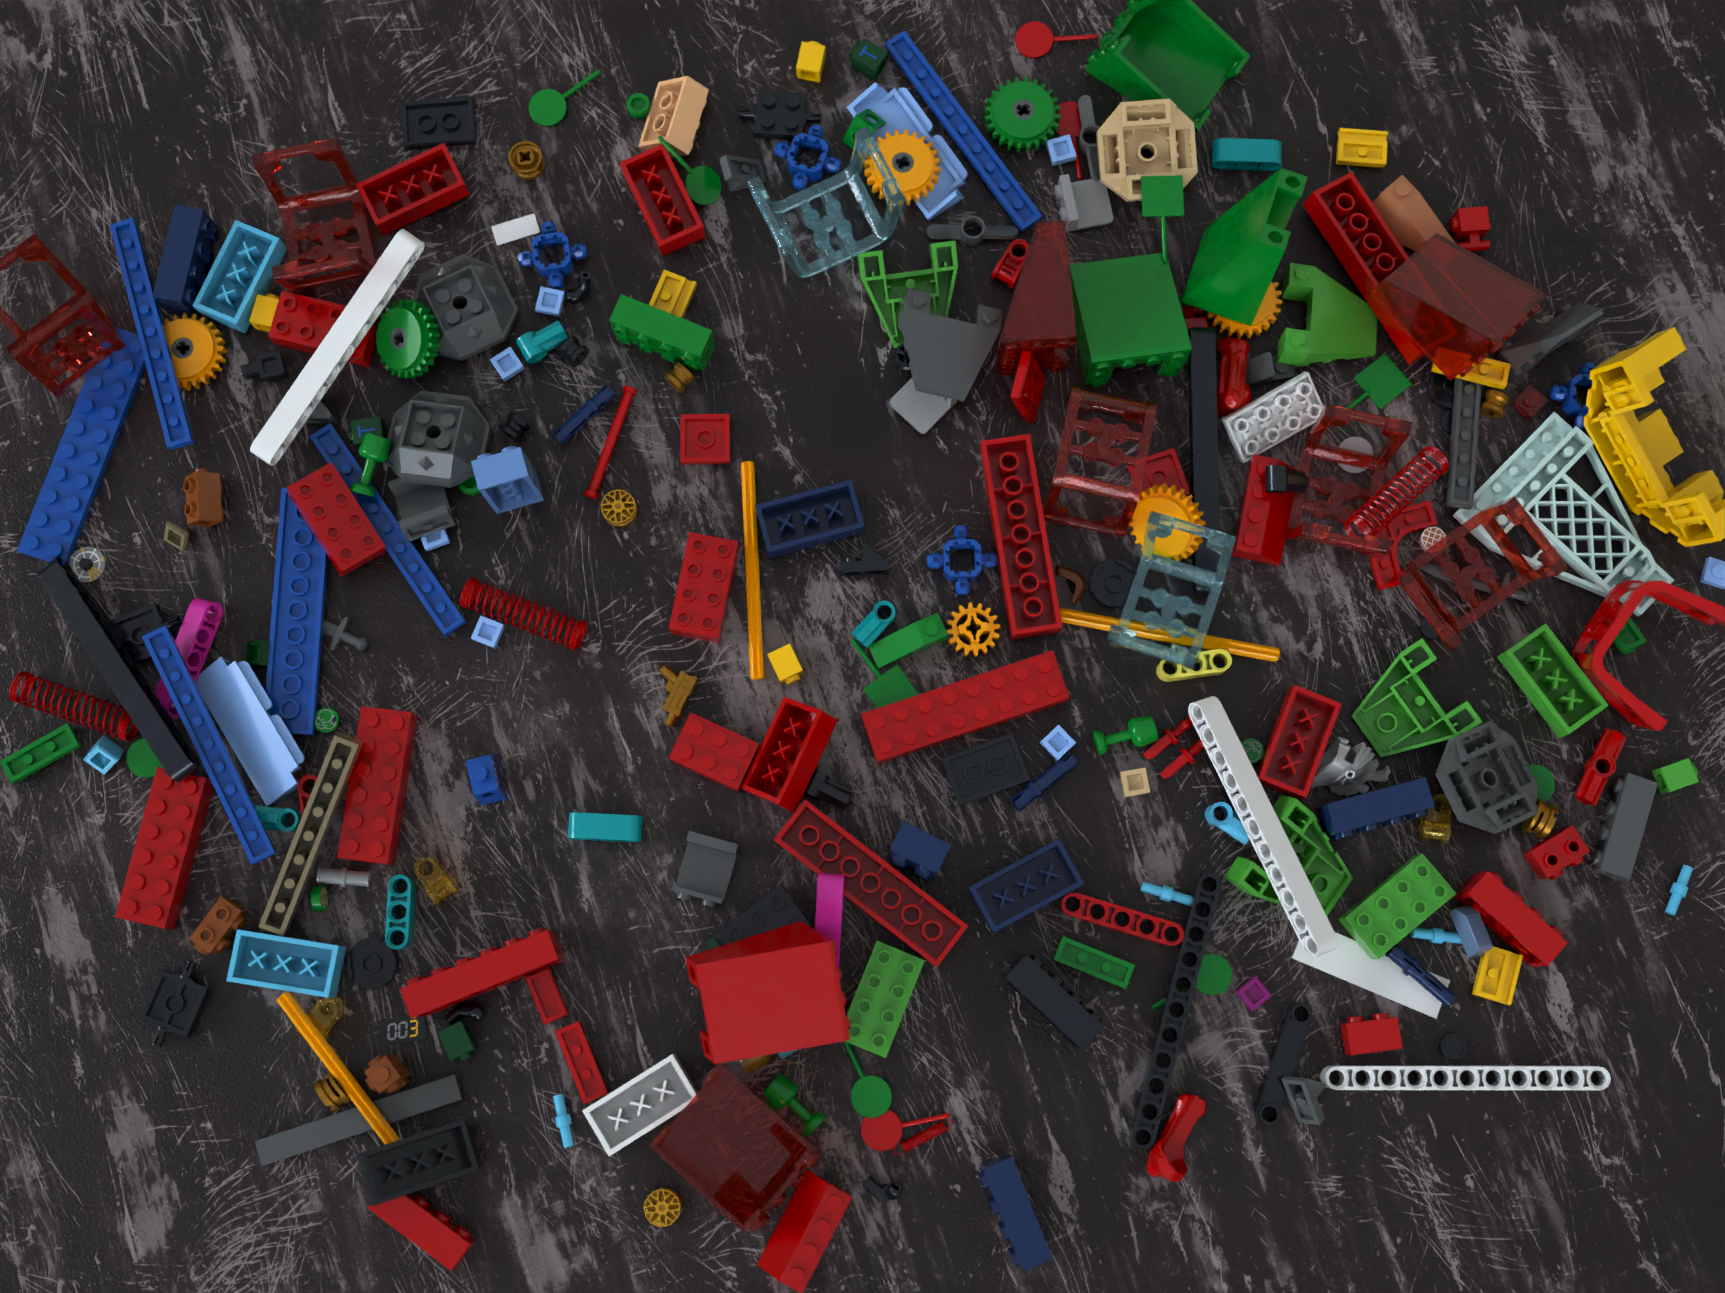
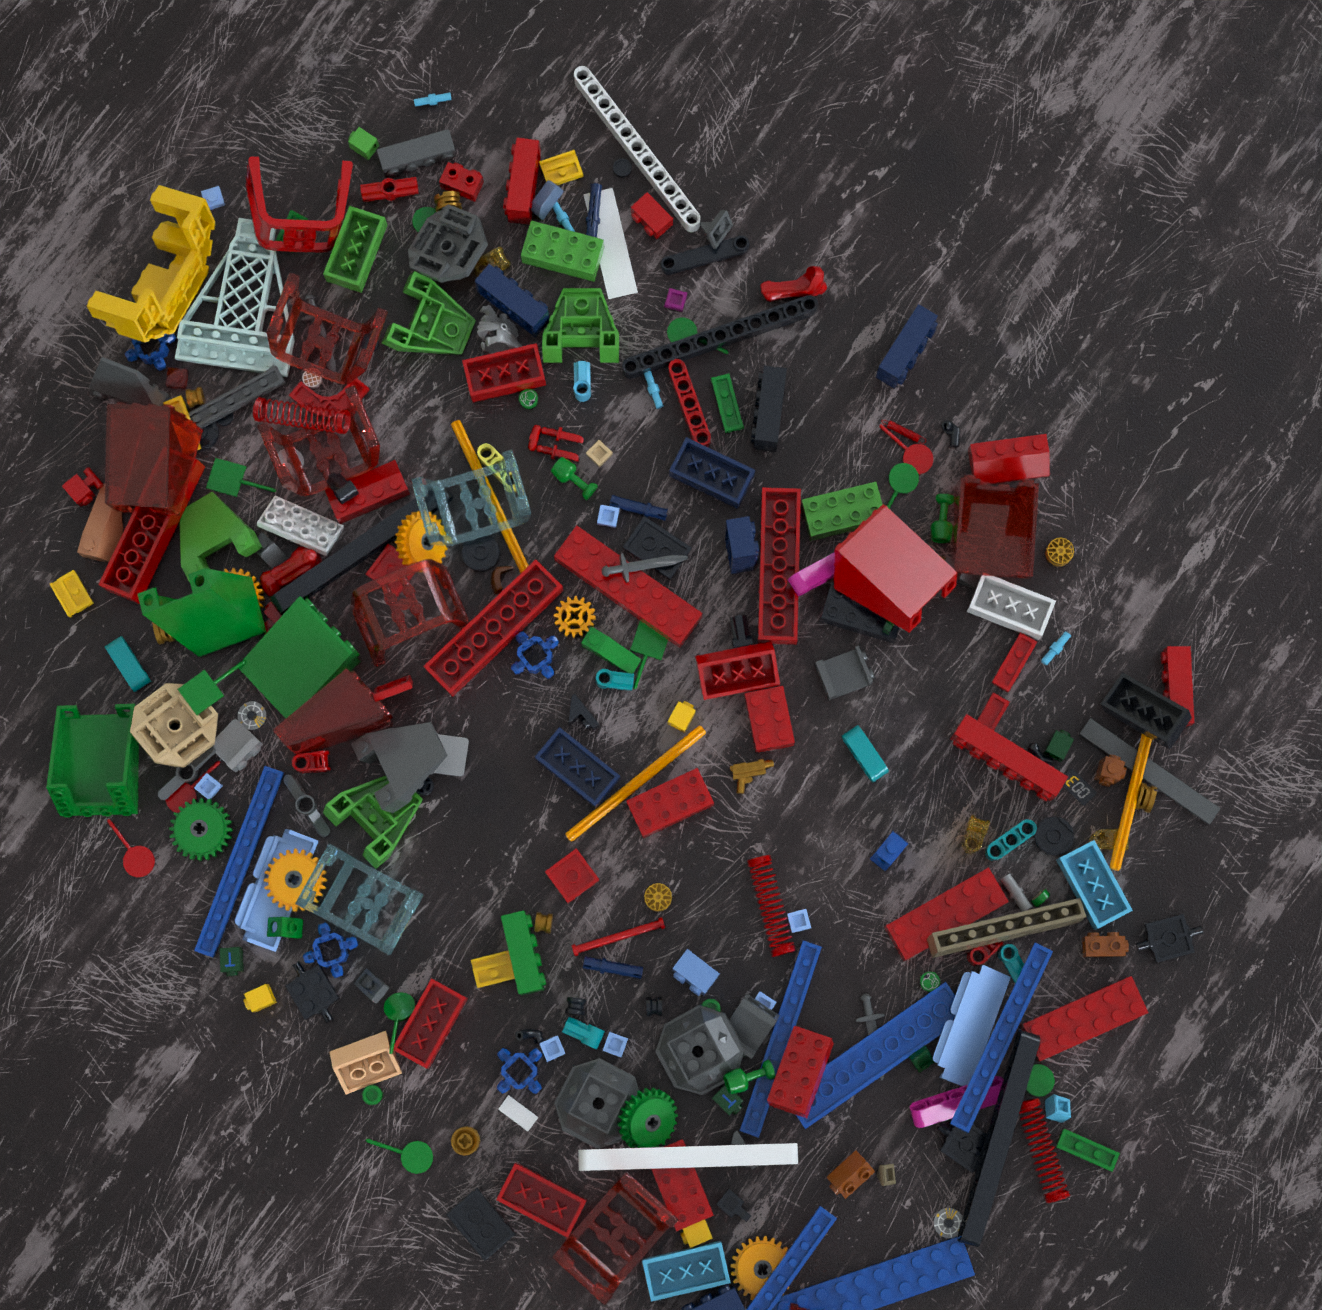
camera: 125 degrees left, 0 degrees up
white beam [1188,696,1338,958] -> none
none -> light grey piece [238,701,266,730]
none -> dark grey sword [601,554,688,583]

